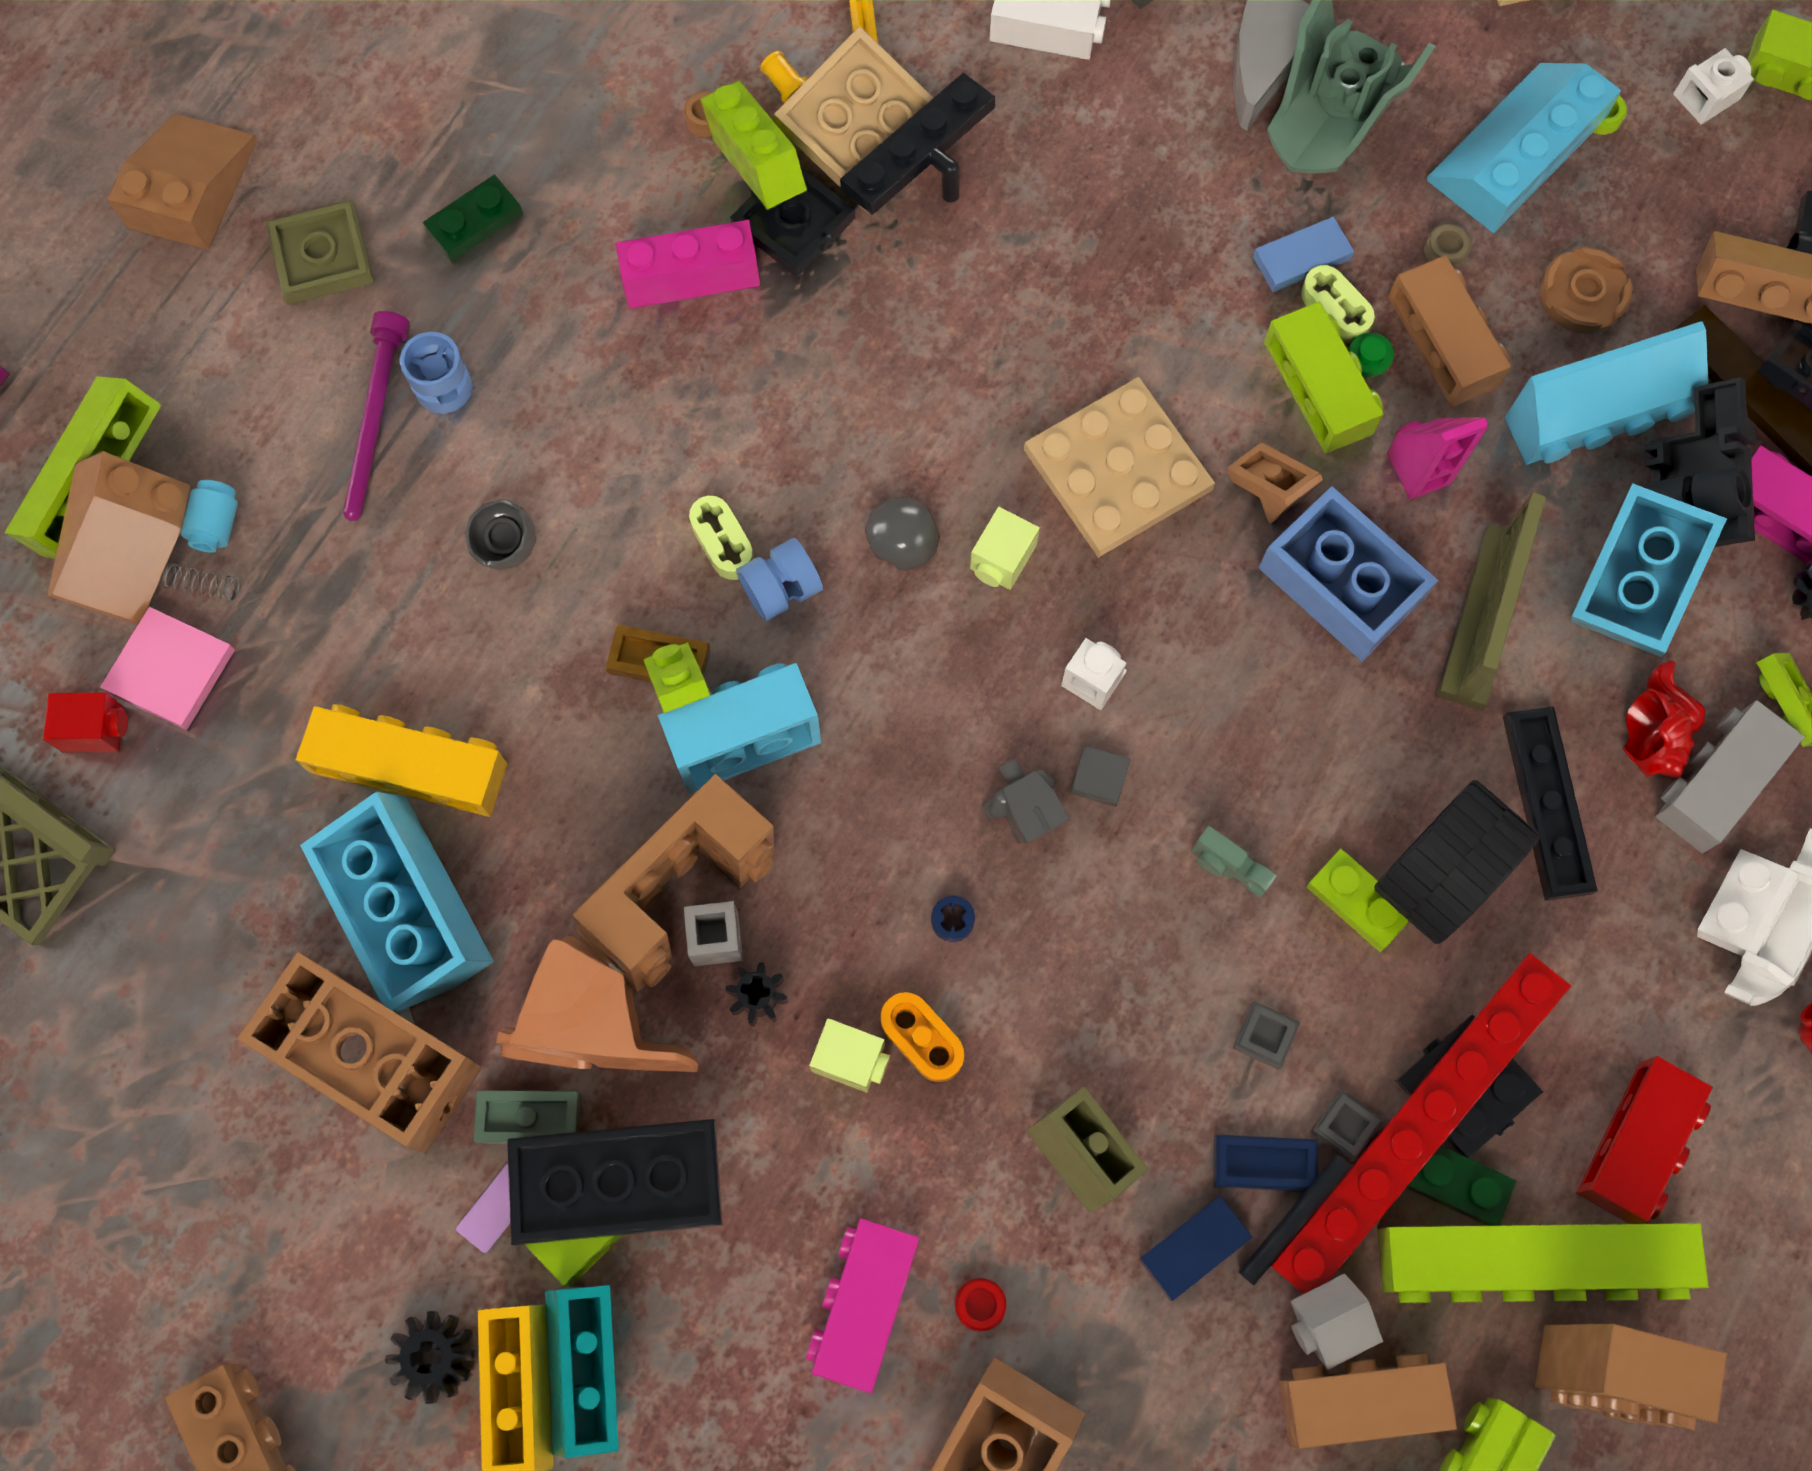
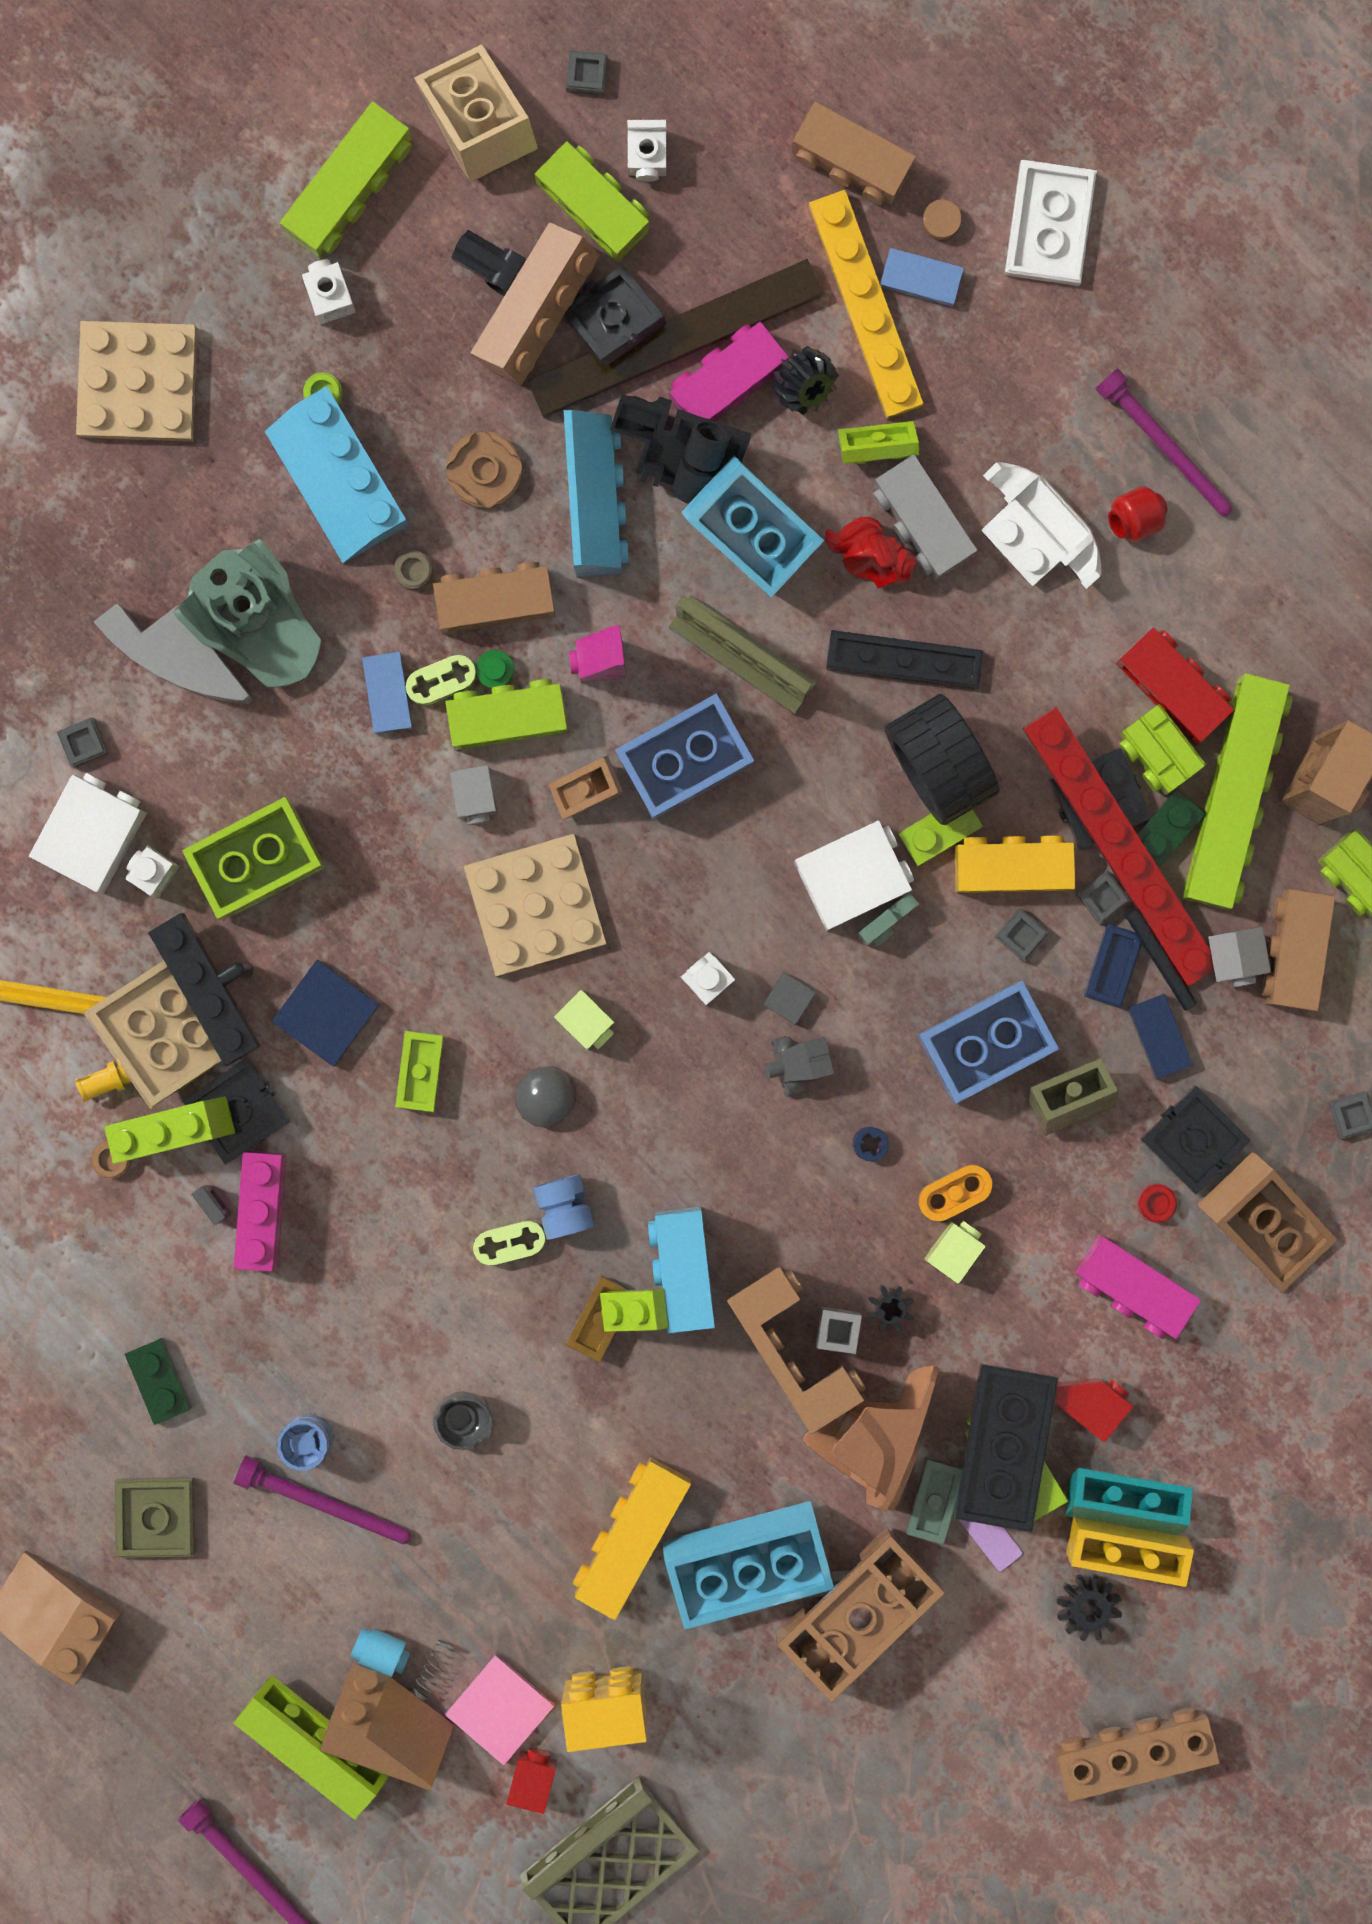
camera: 75 degrees left, 15 degrees up
none -> white brick [126,845,180,898]
none -> lime brick [182,797,326,921]
none -> dark grey tile [191,1185,231,1225]
none -> dark blue tile [271,960,380,1067]
none -> lime plate [395,1031,444,1112]
none -> light grey brick [450,765,498,825]
none -> yellow brick [561,1666,648,1752]
none -> white brick [794,820,914,931]
none -> medium blue brick [916,980,1059,1104]
none -> yellow brick [955,836,1075,893]
none -> red slope [1054,1378,1133,1443]
none -> lime brick [1118,704,1206,795]
none -> black plate [1140,1085,1251,1195]

